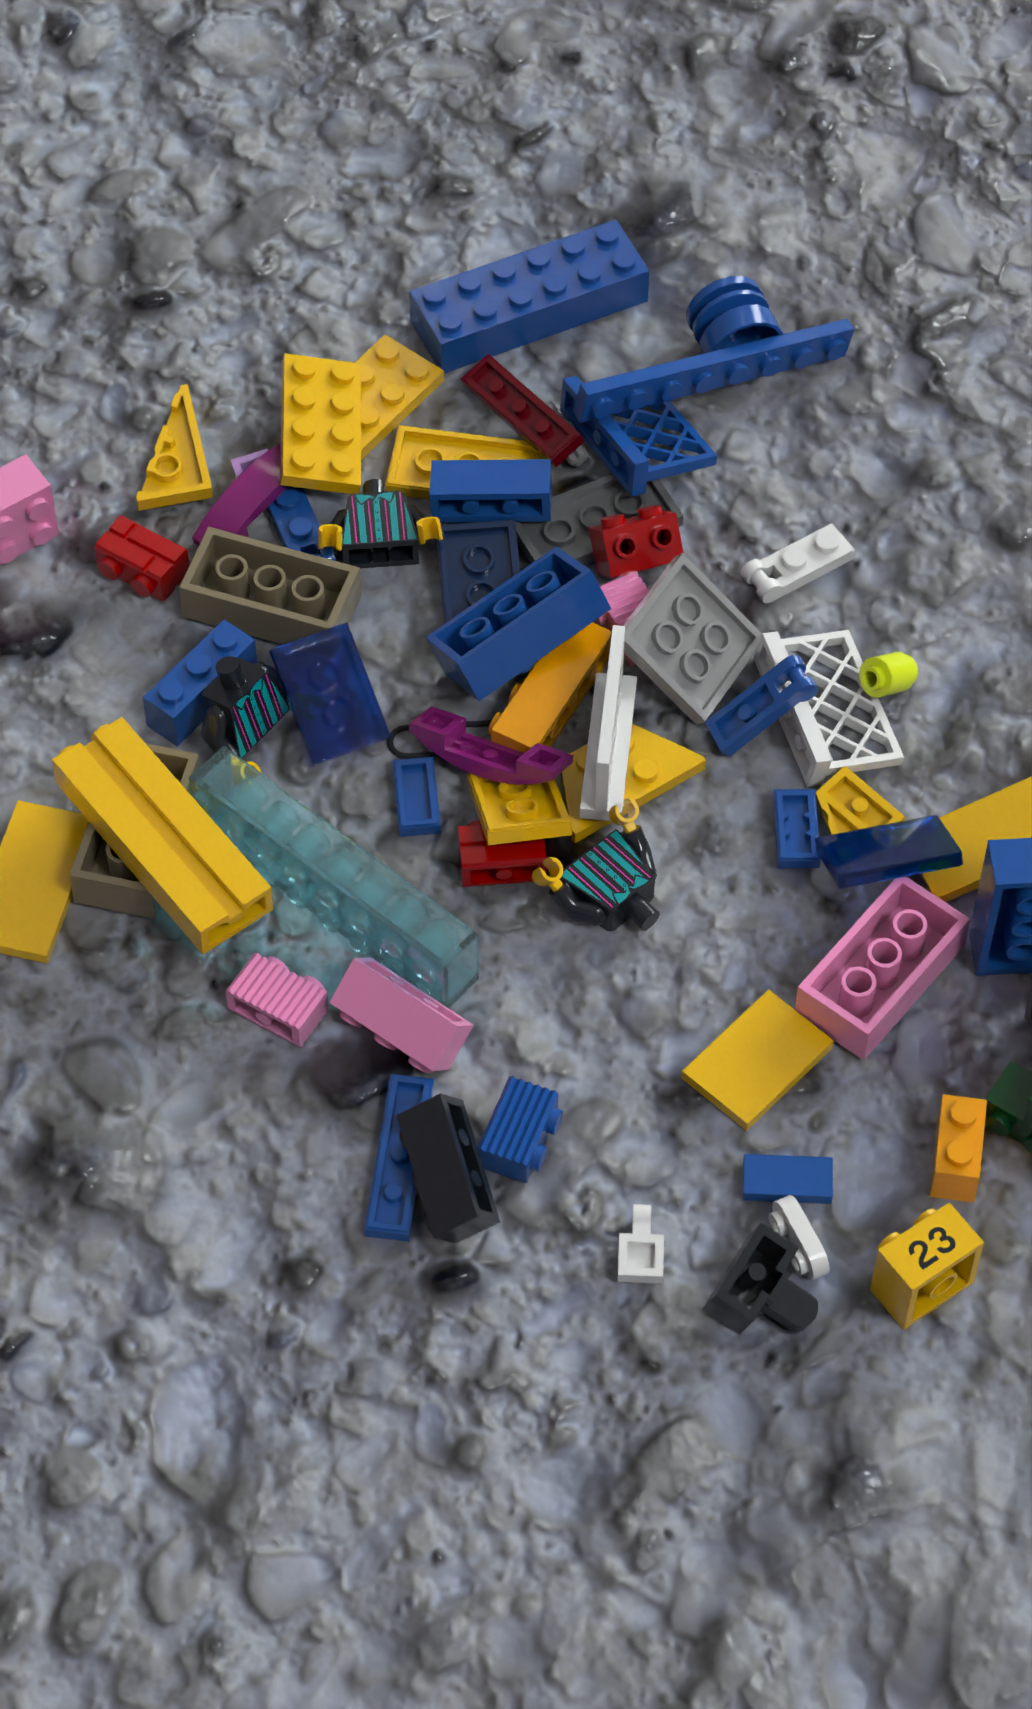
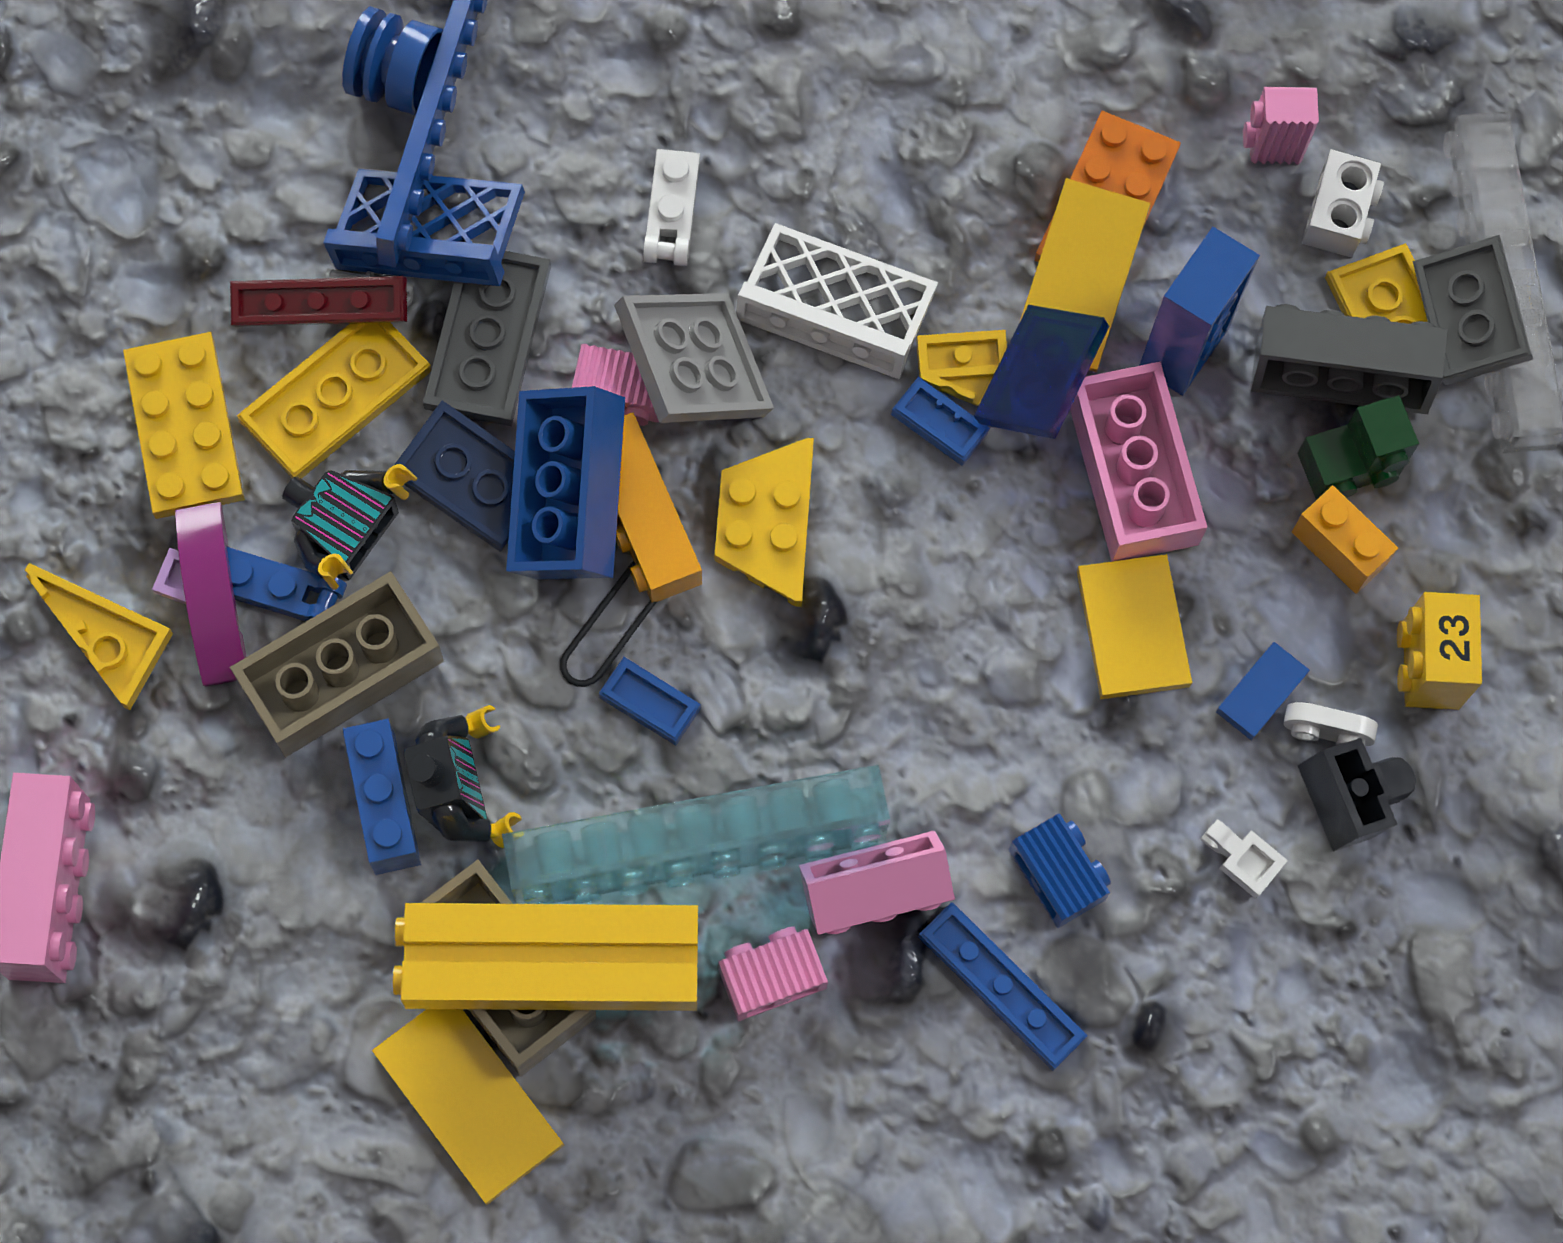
camera: 55 degrees left, 15 degrees up
red brick [94,515,190,602] -> none
clear blue tile [269,622,391,767] -> none
yellow plate [280,353,361,494] -> none
black brick [397,1093,500,1243] -> none
blue brick [409,219,650,374] -> none
magenta slope [409,706,573,785] -> none
blue brick [429,459,552,522] -> none
red brick [458,820,547,887] -> none
yellow tile [467,773,572,845] -> none
torso [532,798,660,931] -> none
white fence [580,625,637,821] -> none
red brick [588,505,684,578] -> none
blue plate [705,655,818,757] -> none
neon yellow brick [859,652,918,698] -> none

